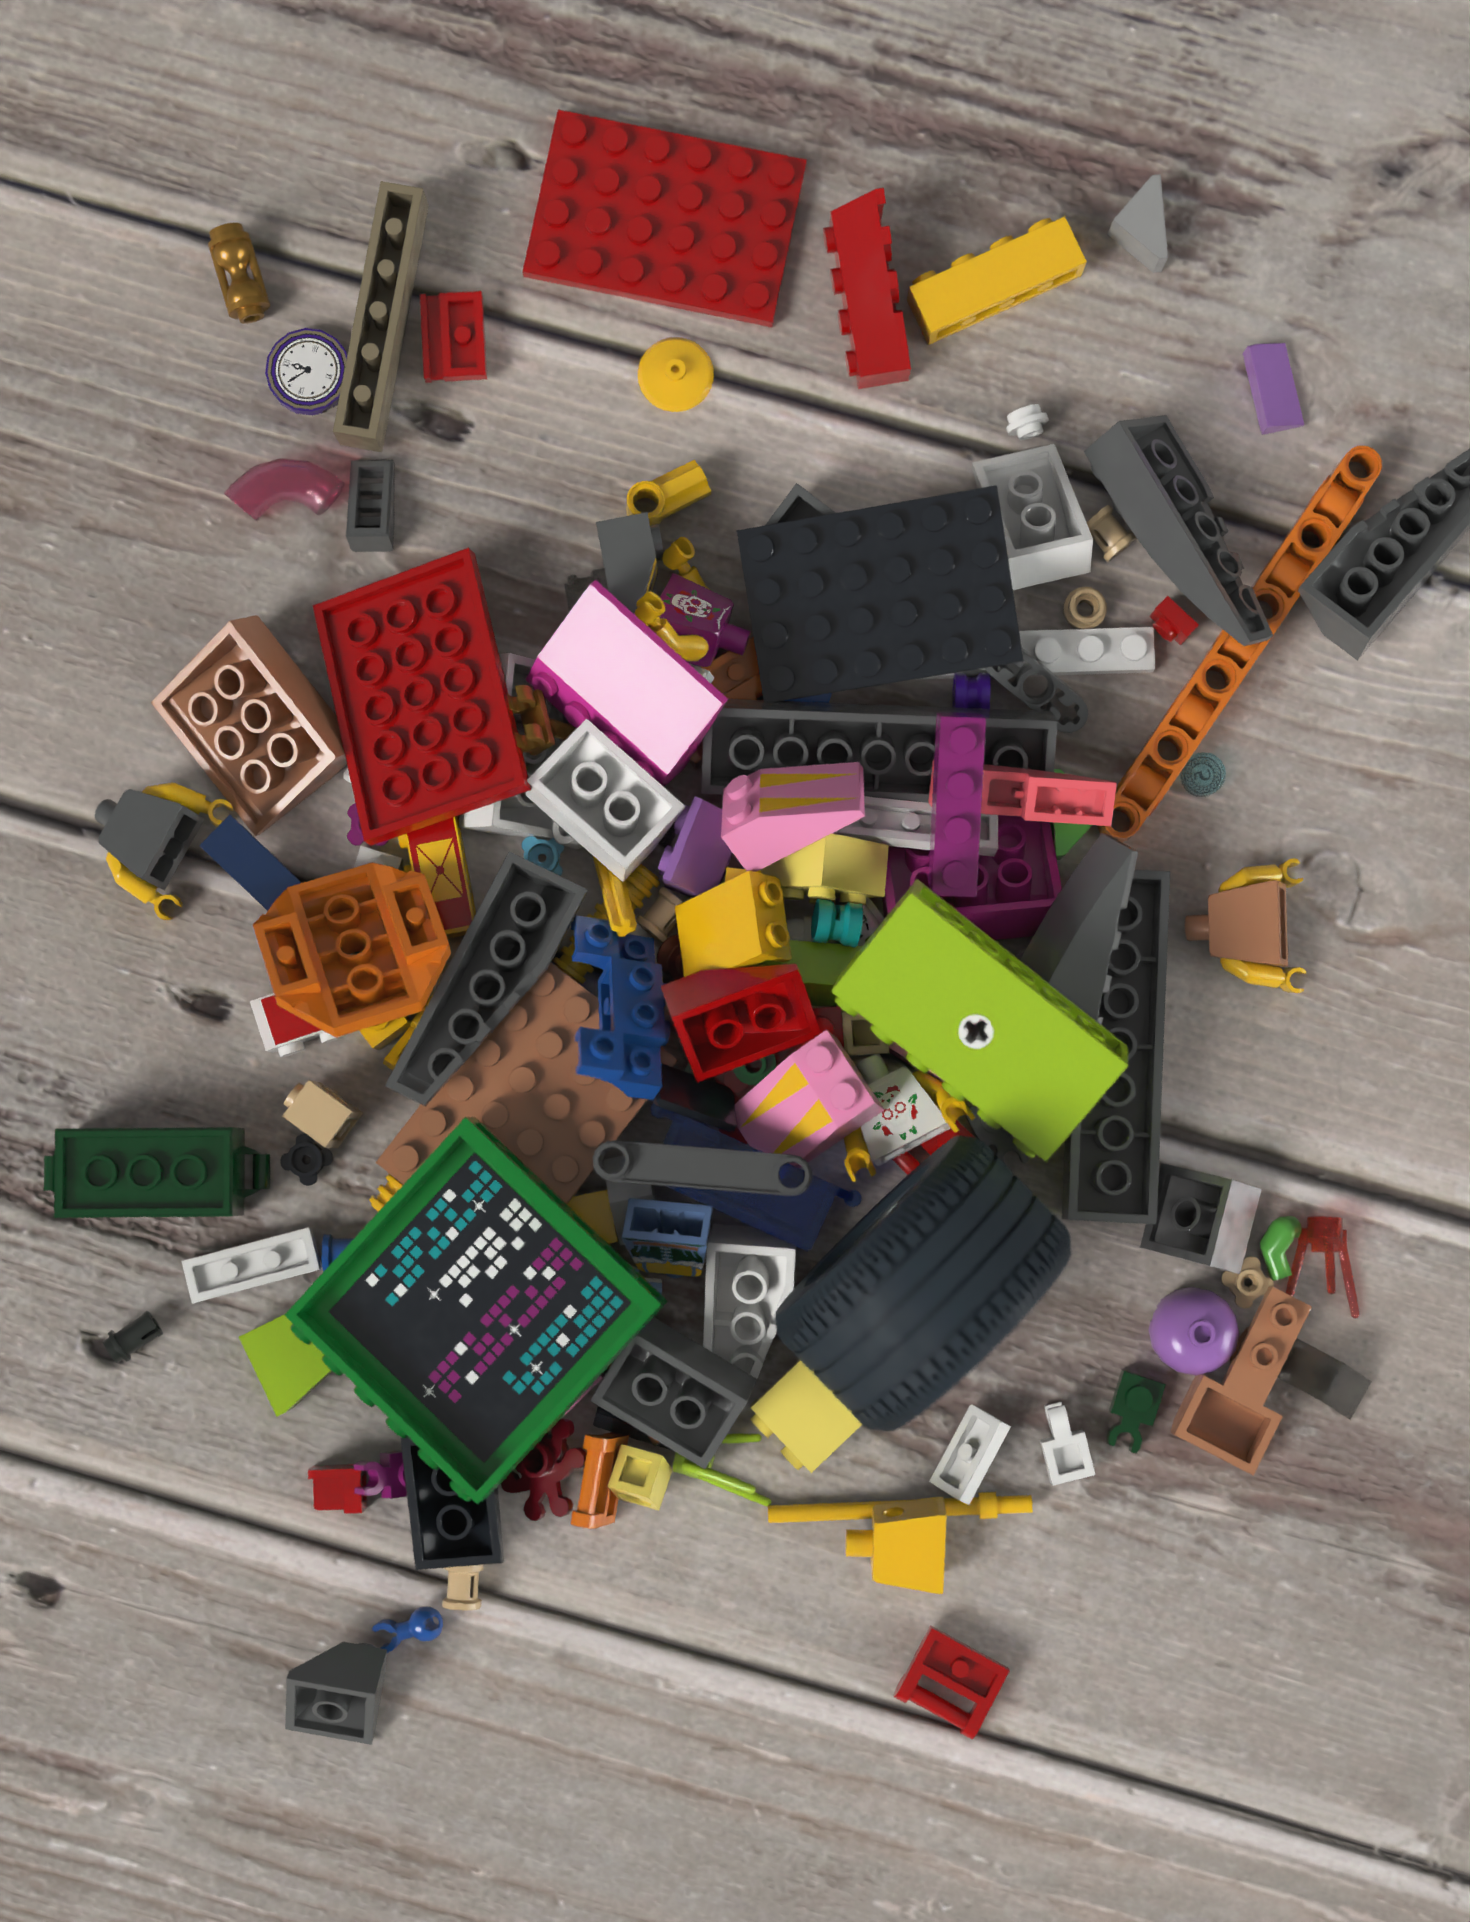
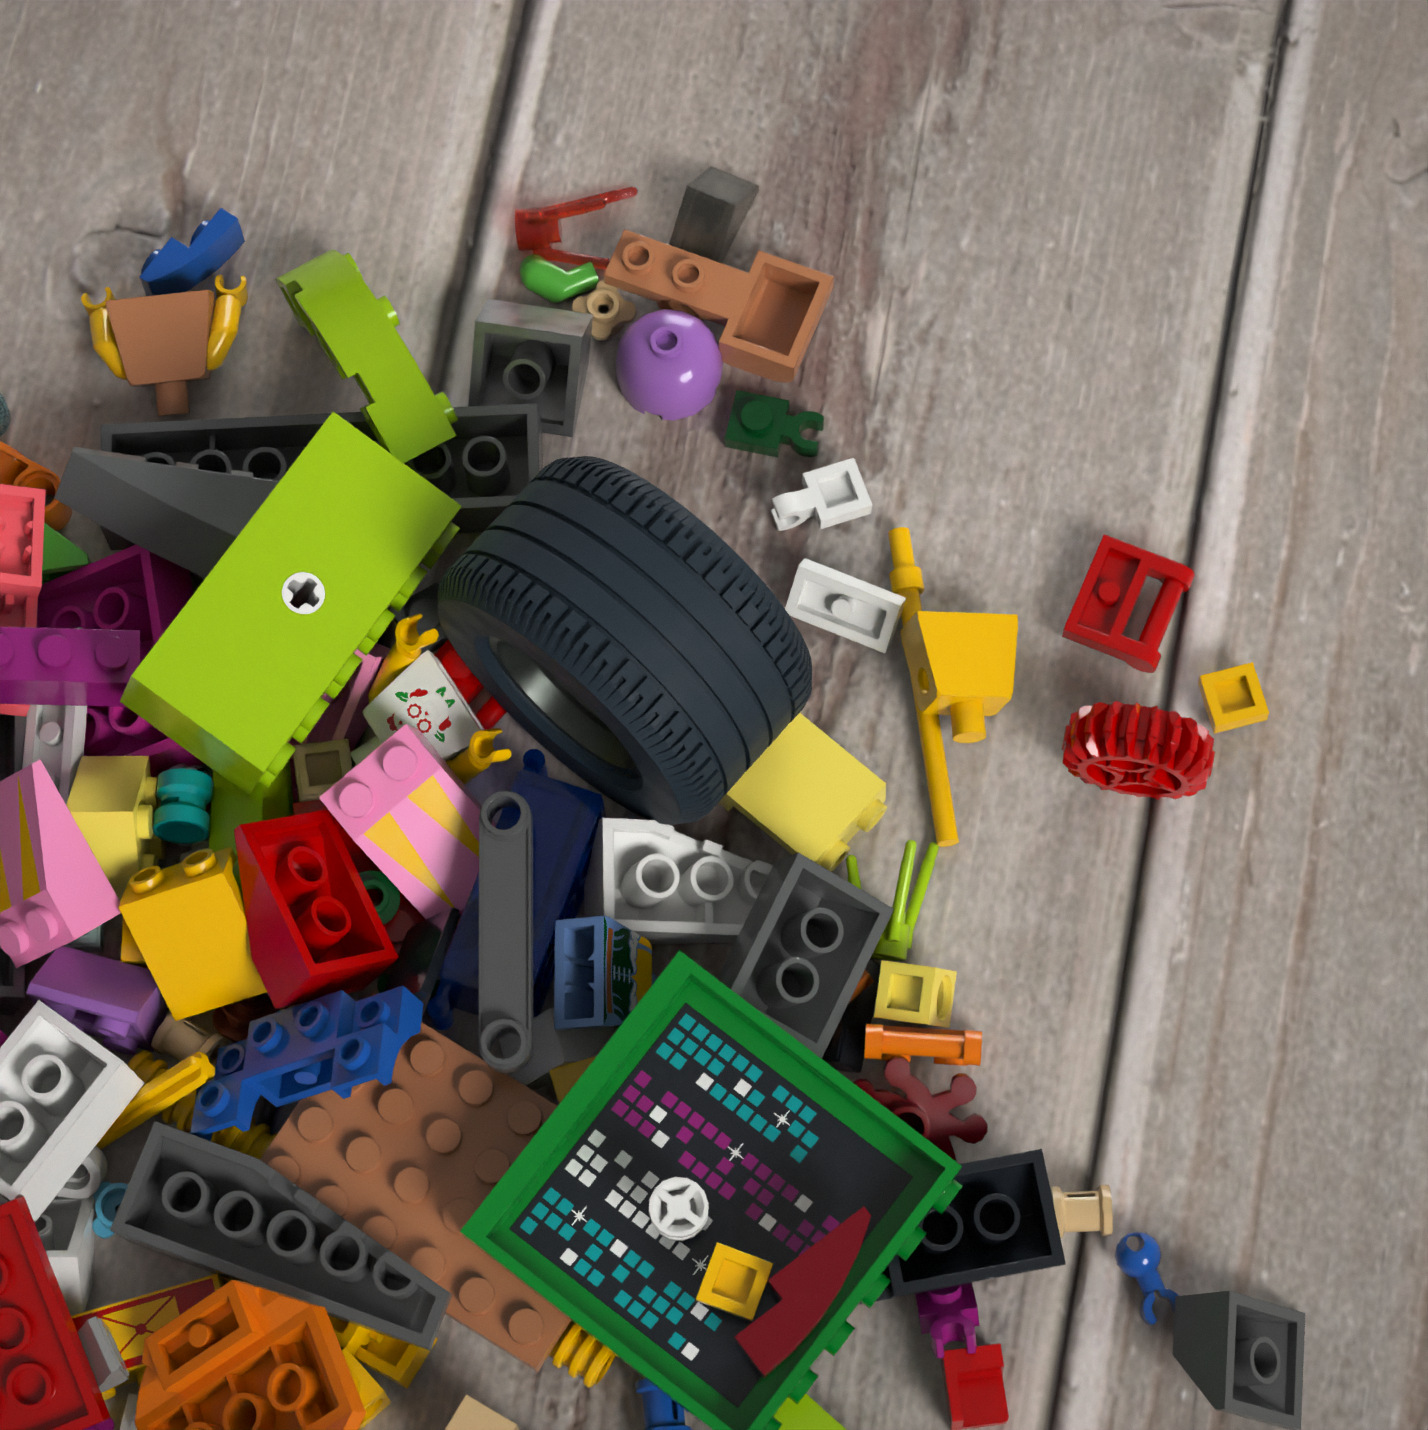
camera: 90 degrees left, 15 degrees down
none -> light grey slope [77,1316,130,1393]
none -> blue slope [139,208,245,296]
none -> lime brick [275,249,458,463]
none -> white wheel [649,1177,709,1241]
none -> yellow plate [696,1242,773,1322]
none -> dark red slope [734,1206,871,1379]
none -> red gear [1062,701,1215,800]
none -> yellow plate [1198,662,1269,734]

